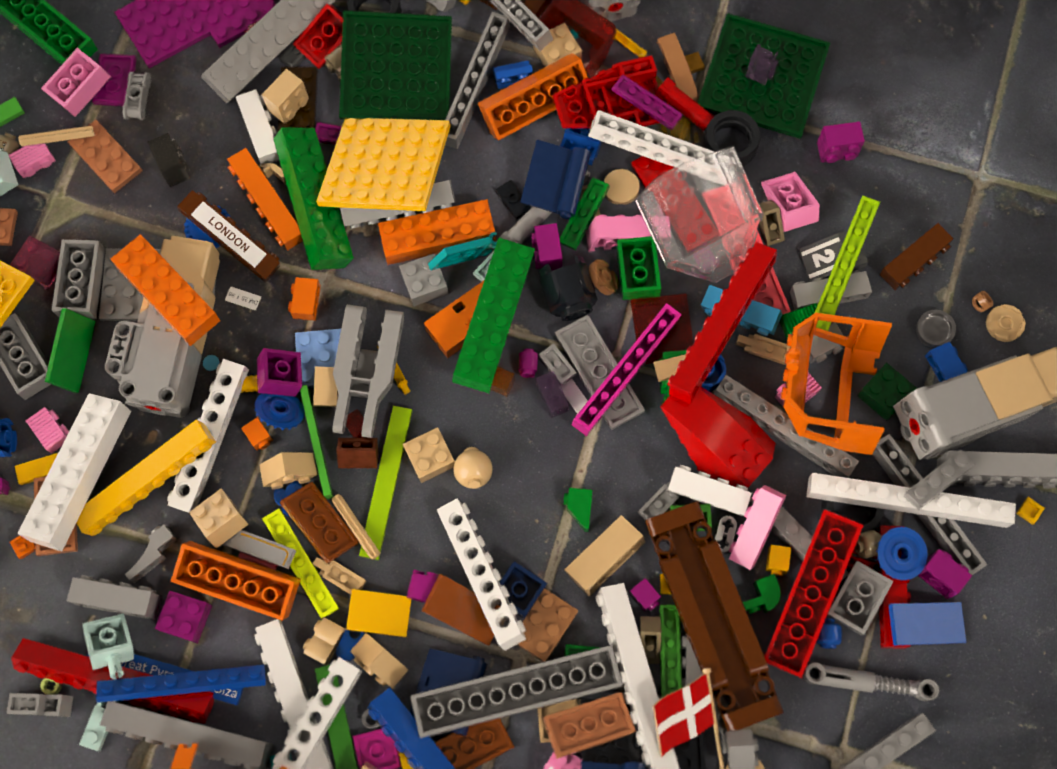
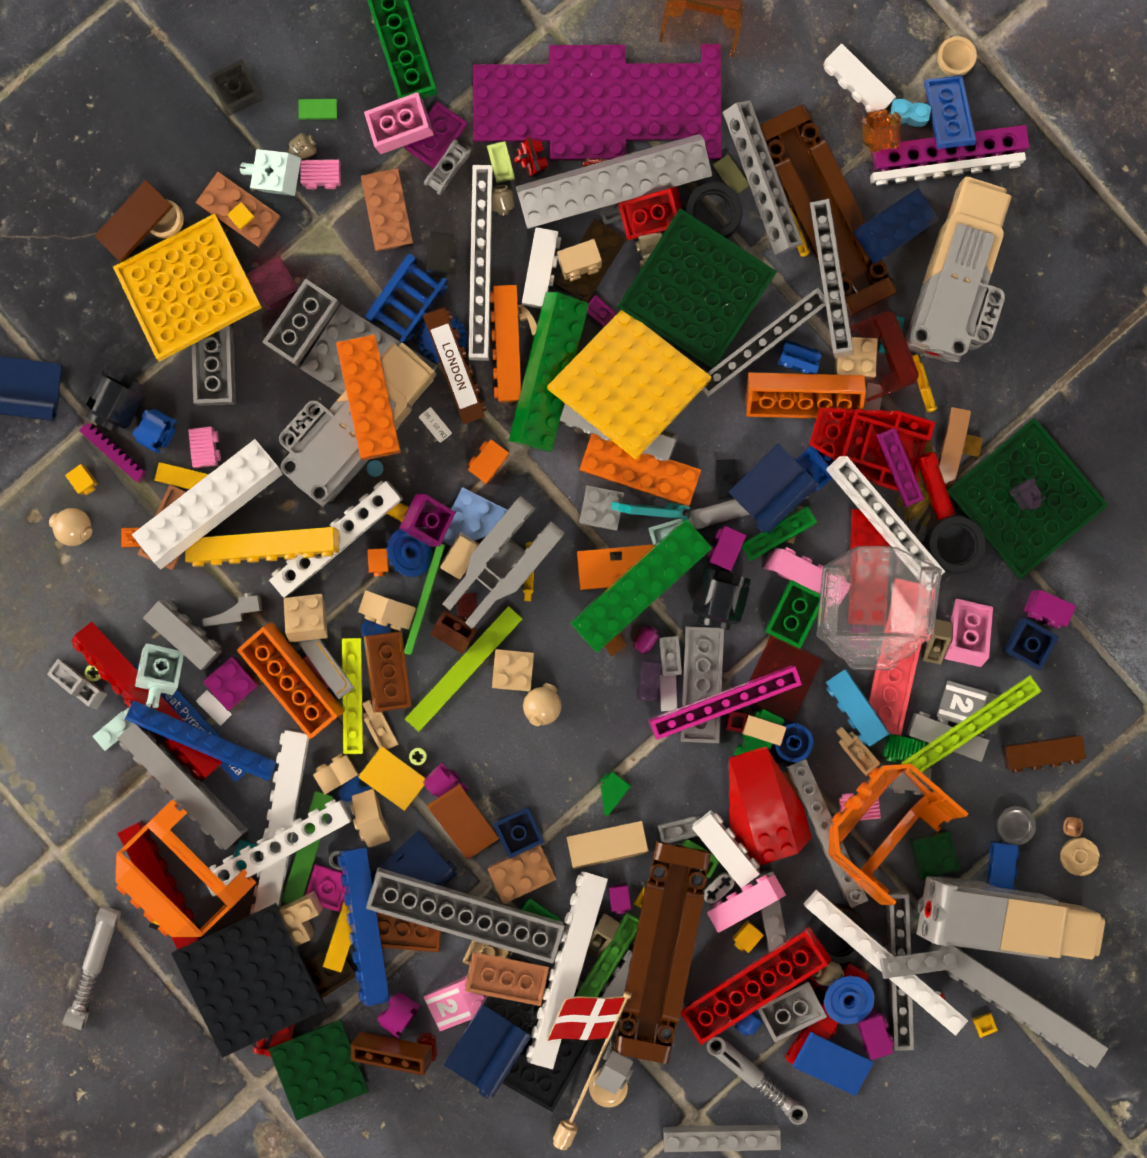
camera: 25 degrees right, 15 degrees up
tan axle [19,126,94,146] -> none
green tile [44,308,96,393] -> none
tan axle [332,494,380,559] -> none
white brick [437,498,526,650] -> none
medium nougat tile [589,259,618,295] -> none
tan tile [604,169,640,205] -> none
red brick [668,242,777,404] -> none
green brick [743,574,780,614] -> none
none -> white sticker [196,690,232,726]
none -> blue fence [365,254,448,344]
none -> yellowish green bush [409,748,427,765]
none -> white brick [469,165,493,361]
none -> yellowish green tile [487,141,515,184]
none -> dark tan head [492,185,515,215]
none -> red hips [514,137,548,177]
none -> dark red brick [725,710,749,733]
none -> dark blue brick [1002,618,1059,671]

